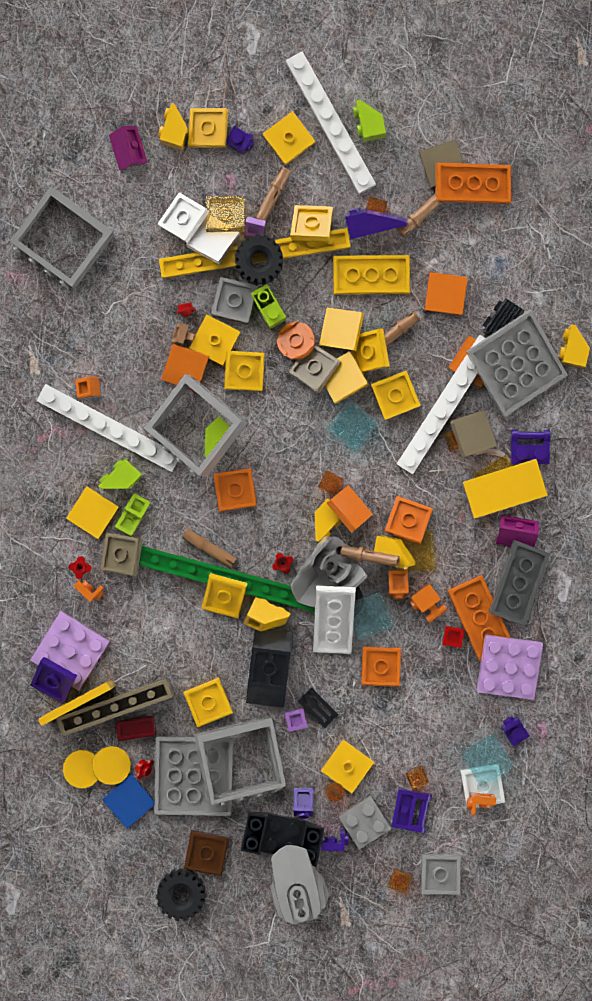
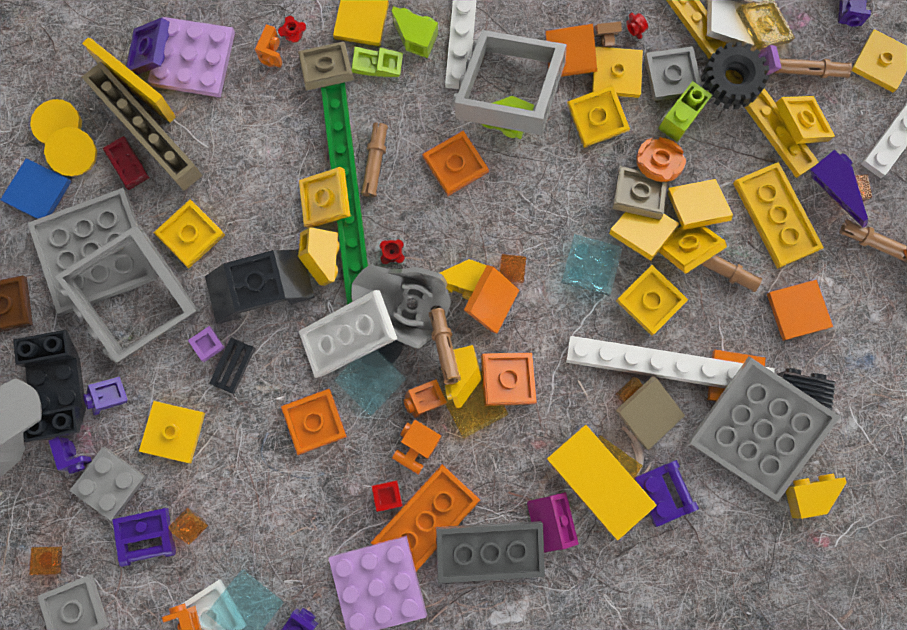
camera: 60 degrees right, 10 degrees down
red plate [135,760,154,780] -> none
clear orange plate [325,782,345,802] -> none

